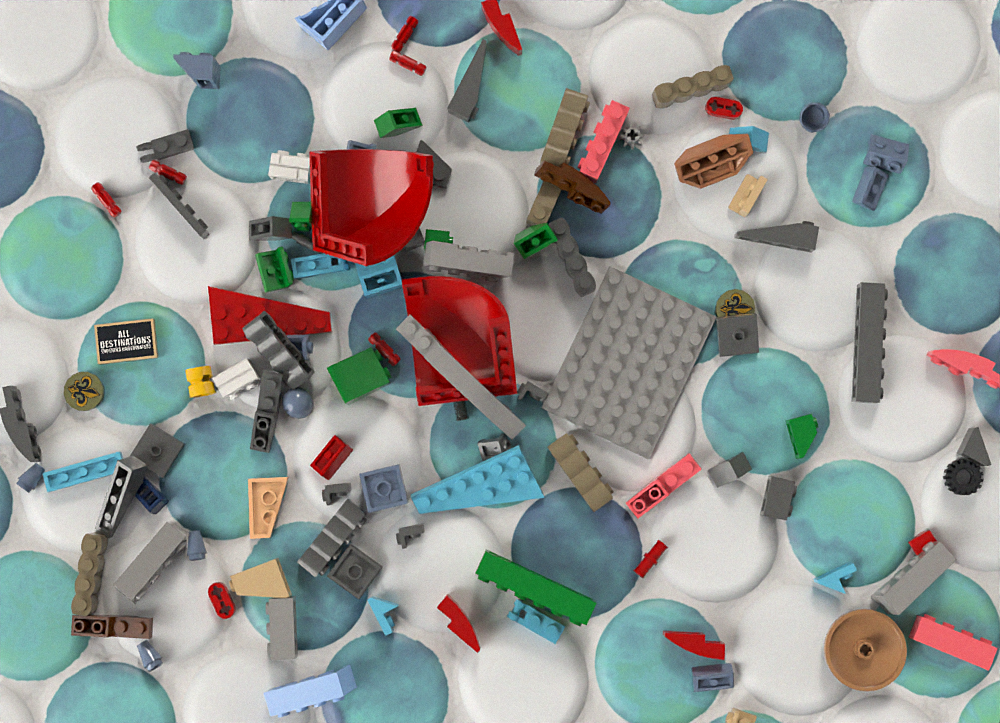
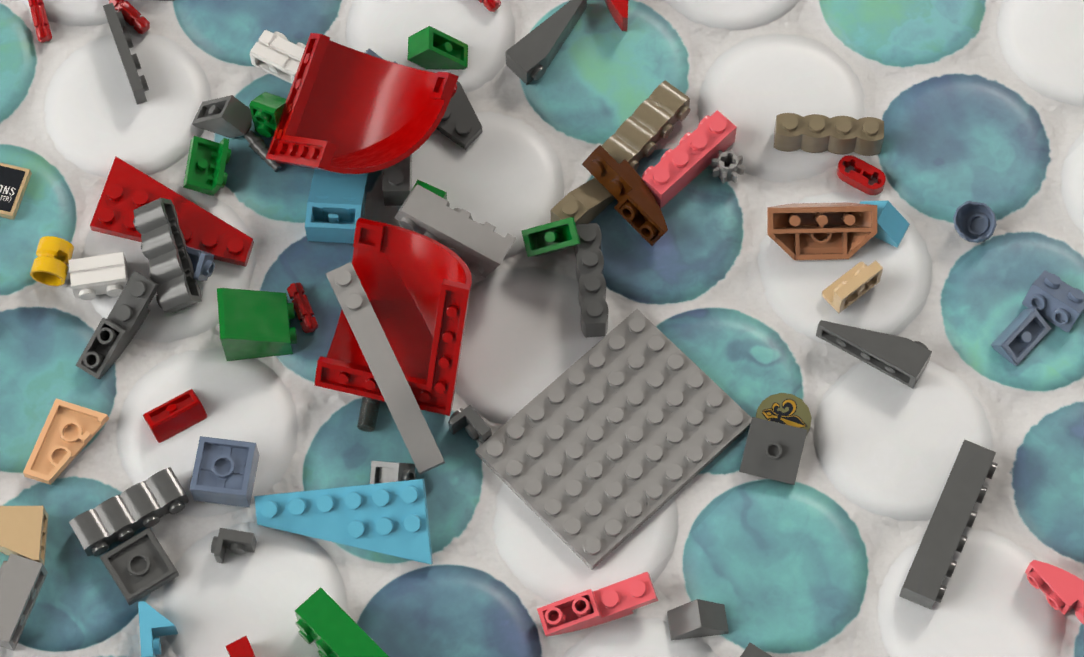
camera: 20 degrees right, 20 degrees down
sand blue hair [282,387,314,419] -> none
medium azure plate [291,253,349,279] -> none
dark grey bracket [322,483,351,506] -> none
dark tan brick [547,433,614,512] -> none
green slope [785,414,818,459] -> none

